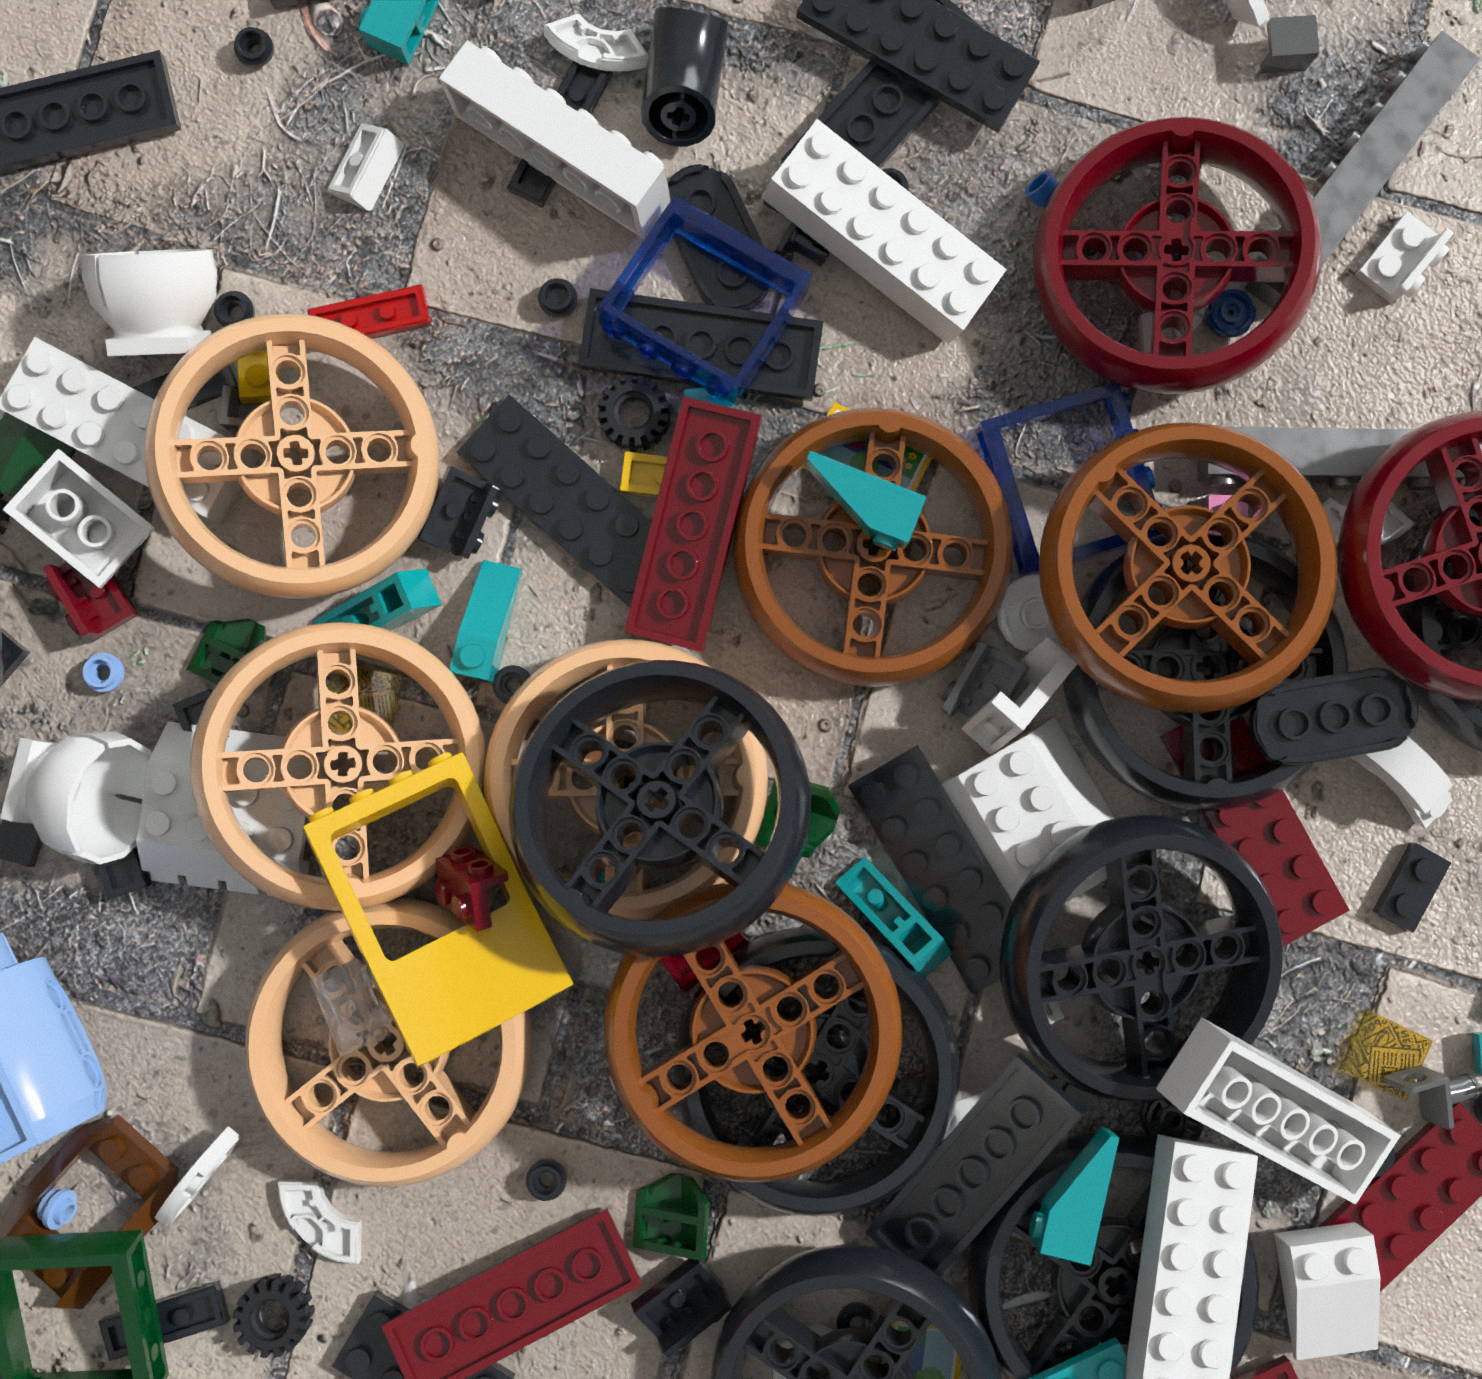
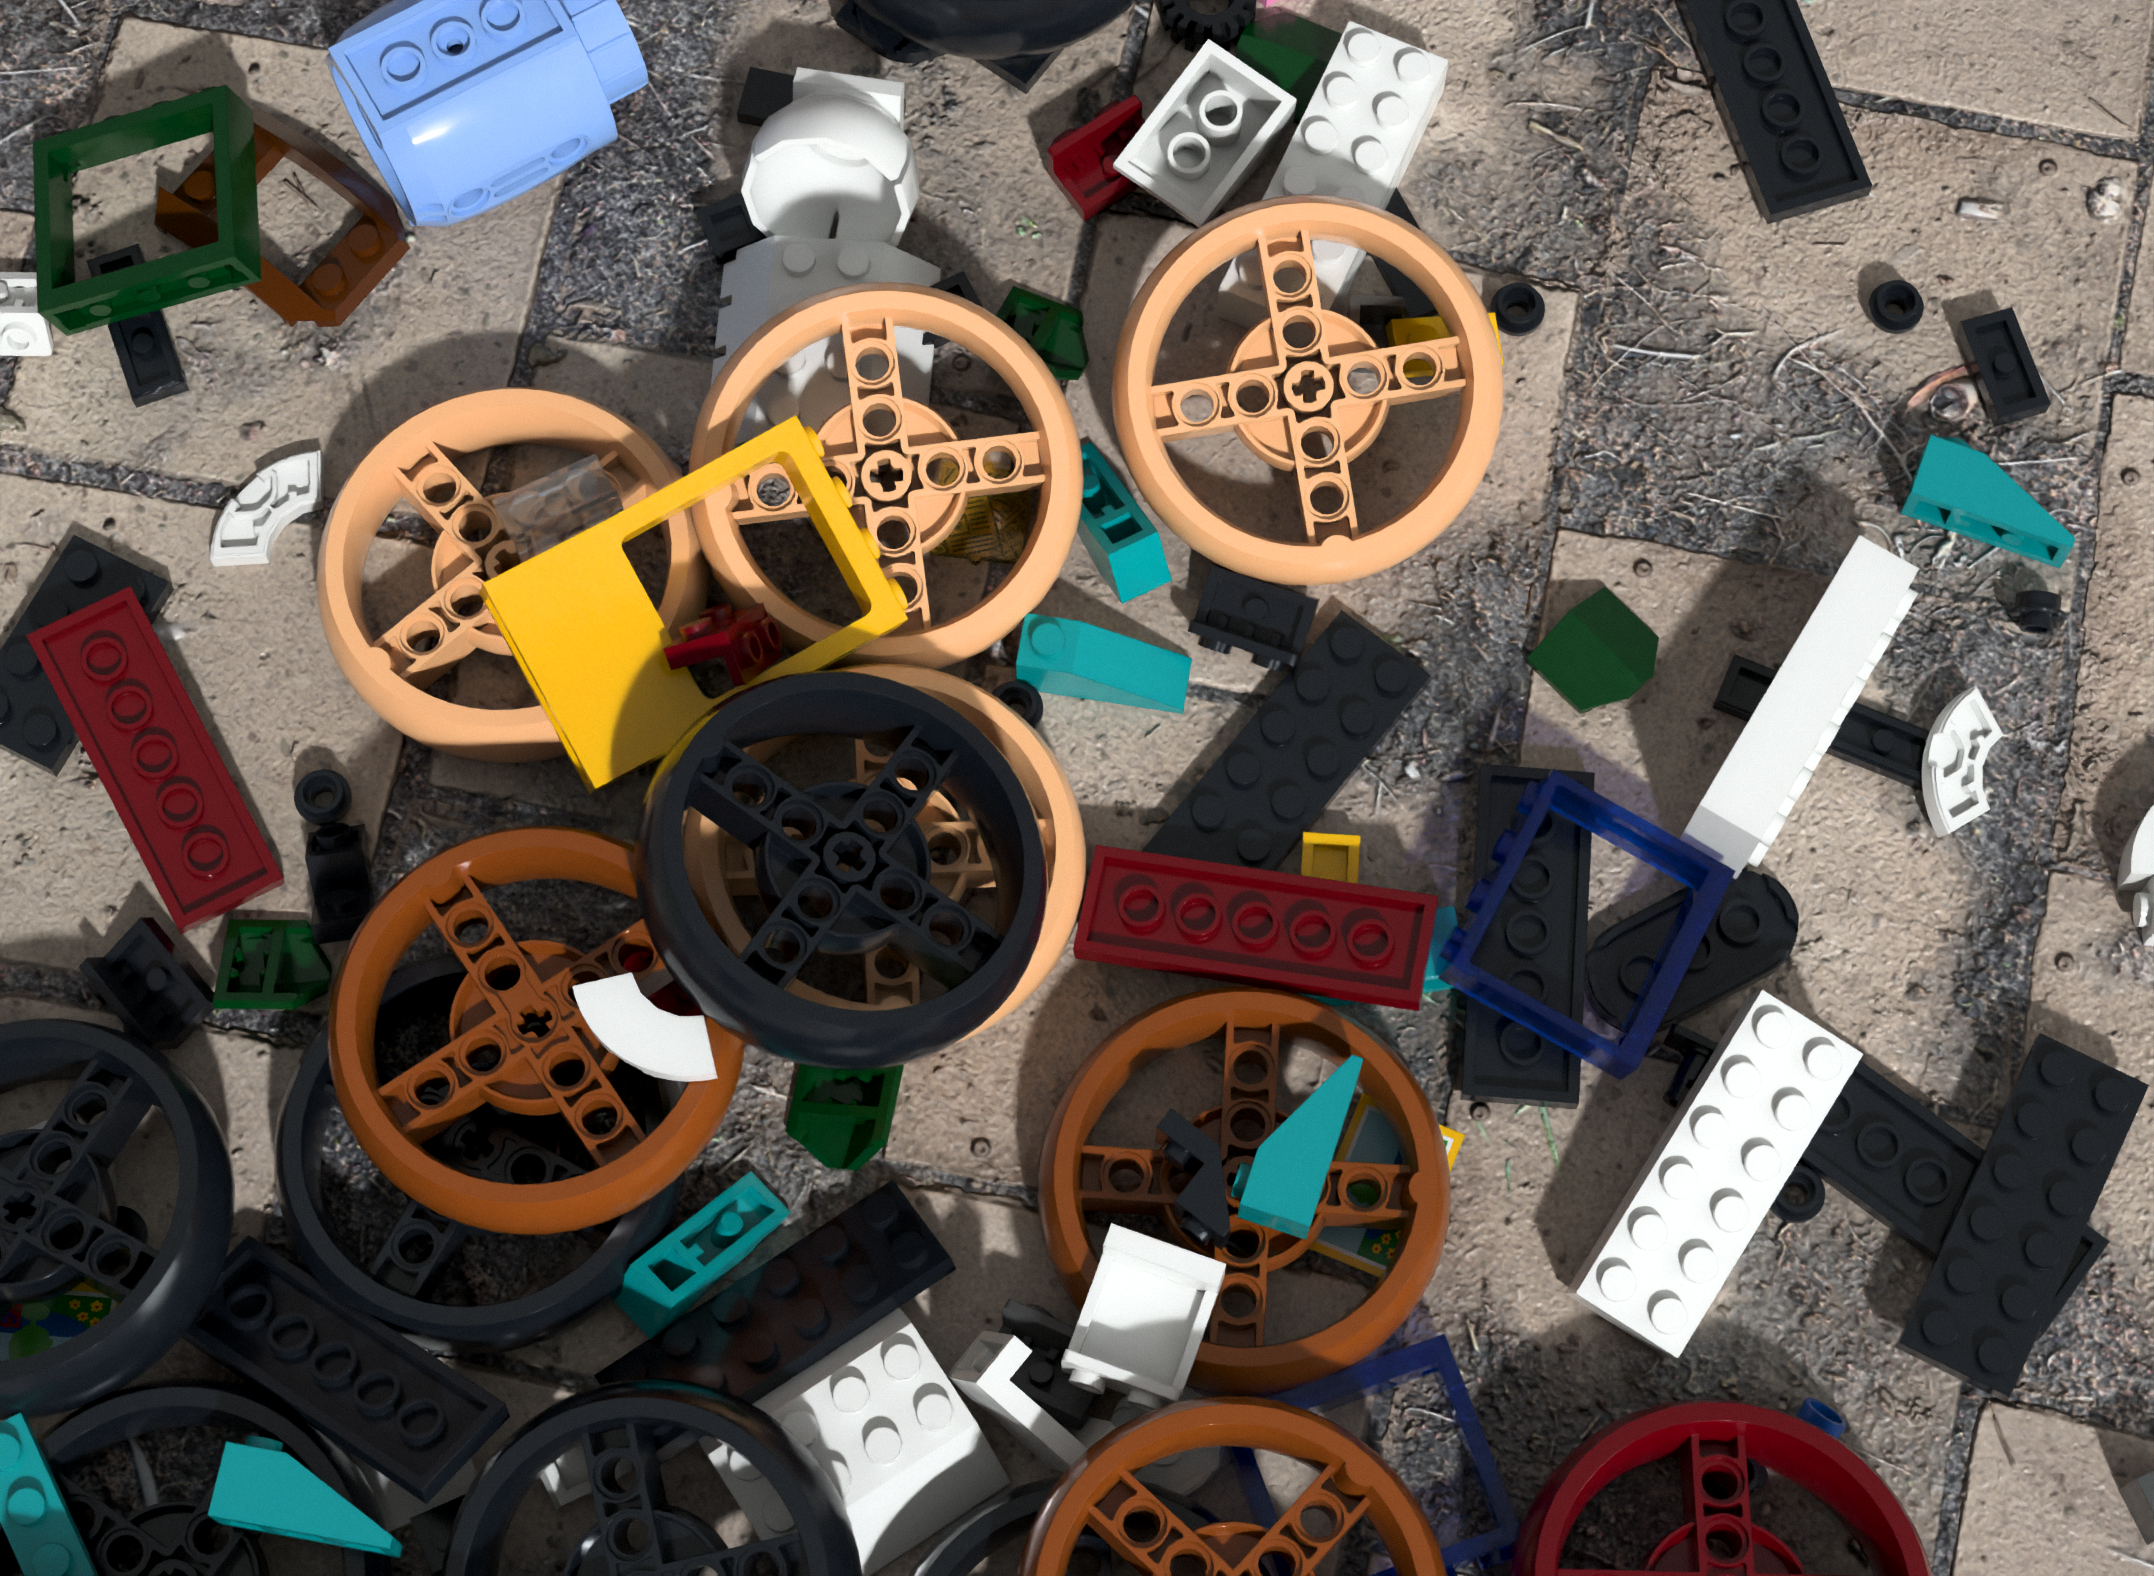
camera: 85 degrees right, 15 degrees down
light blue plate [37,1188,77,1230] -> none
white plate [82,249,217,356] -> none
light blue plate [83,653,125,692] -> none
white tile [155,1126,239,1227] -> none
black tyre [232,1273,315,1358] -> none
red tile [307,284,432,339] -> none
white slope [327,123,404,211] -> none
black plate [538,278,578,318] -> none
black tyre [597,375,670,452] -> none
black brick [641,7,729,147] -> none
none -> black slope [305,823,375,945]
none -> white tile [572,972,718,1082]
none -> white panel [1061,1223,1226,1412]
none -> black slope [1156,1108,1231,1250]
none -> dark green slope [1526,587,1659,714]

